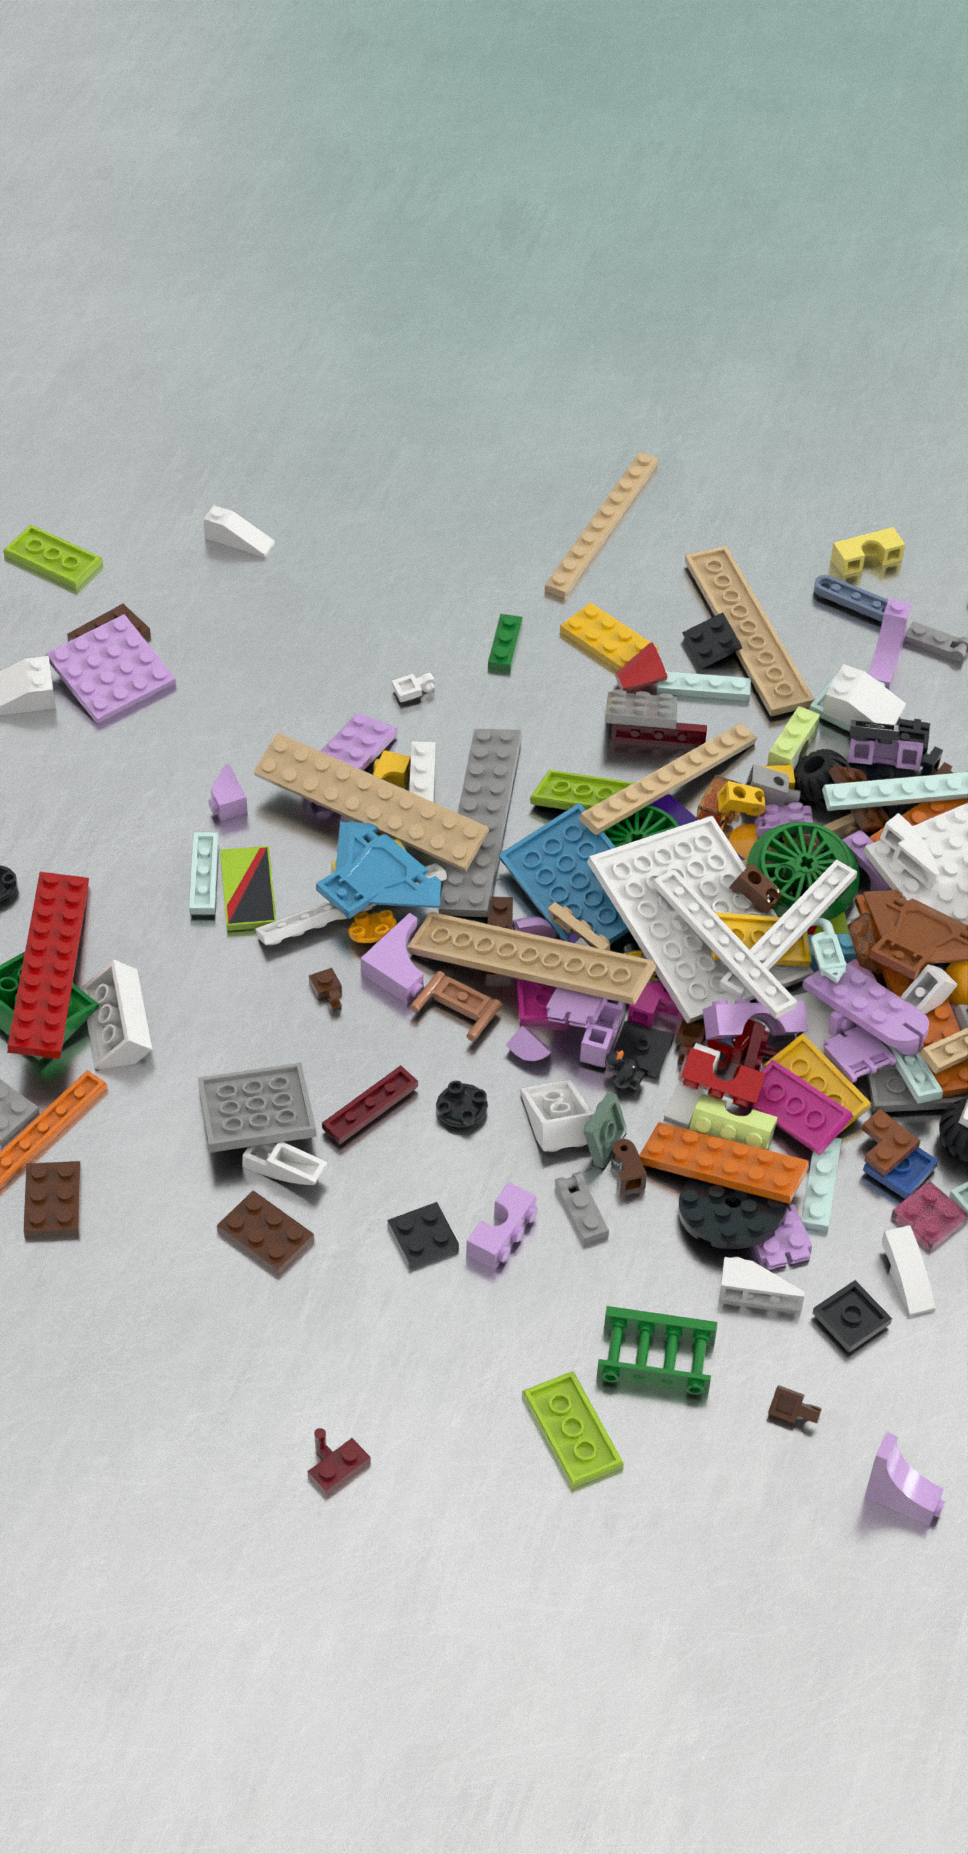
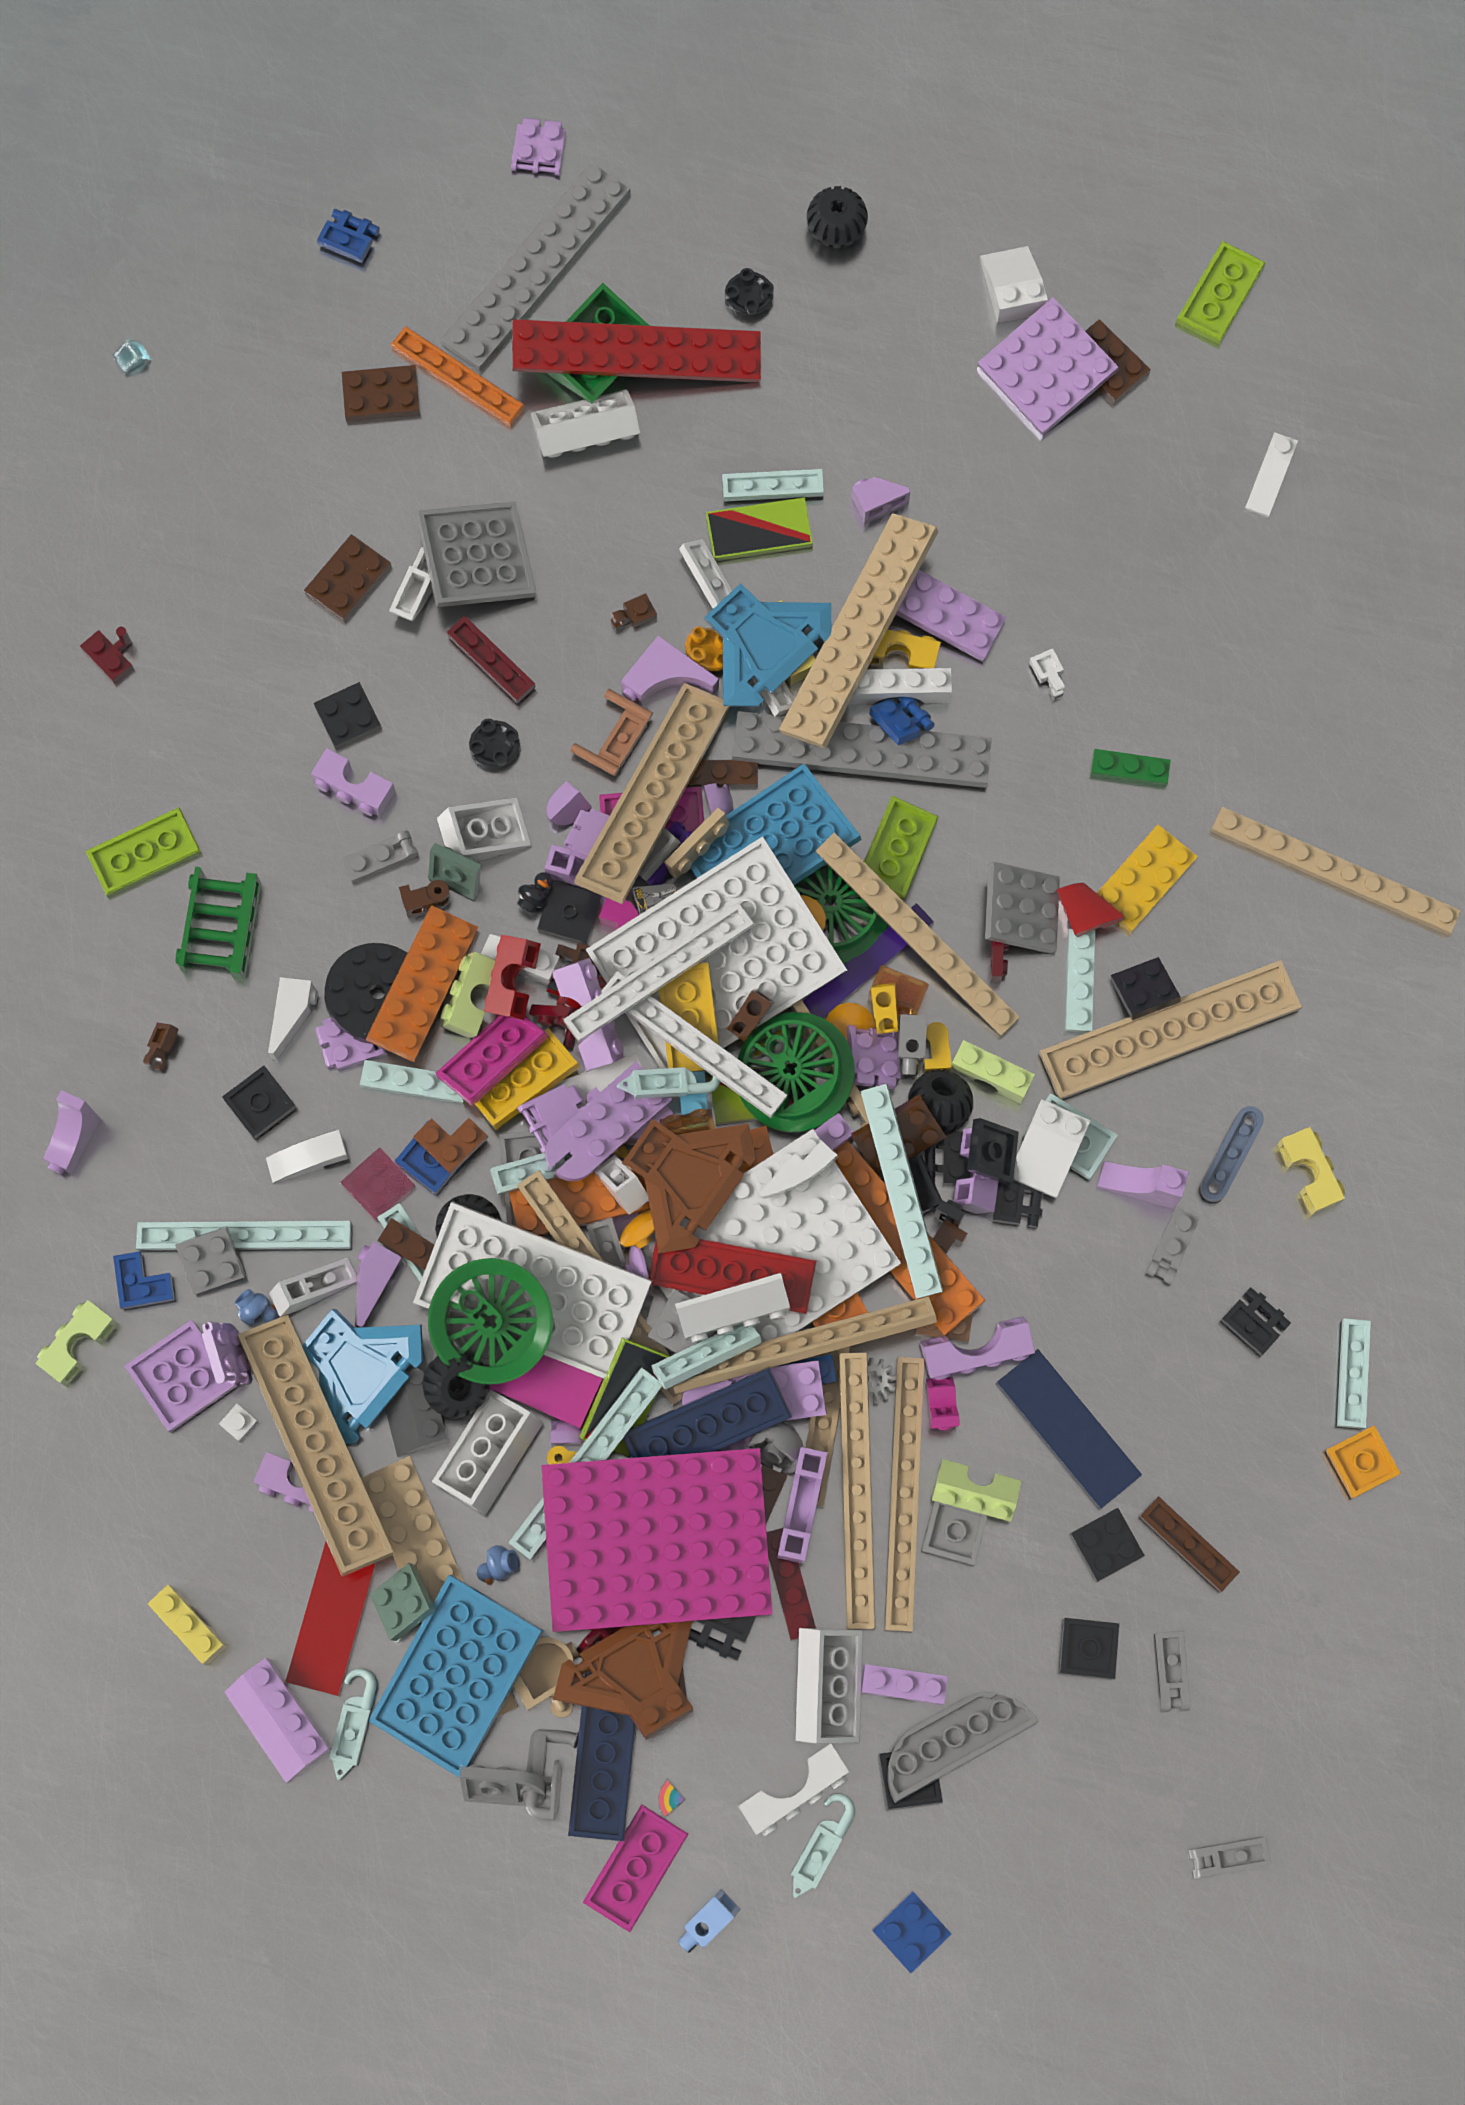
camera: 90 degrees right, 25 degrees up
none -> blue plate [869,697,935,746]

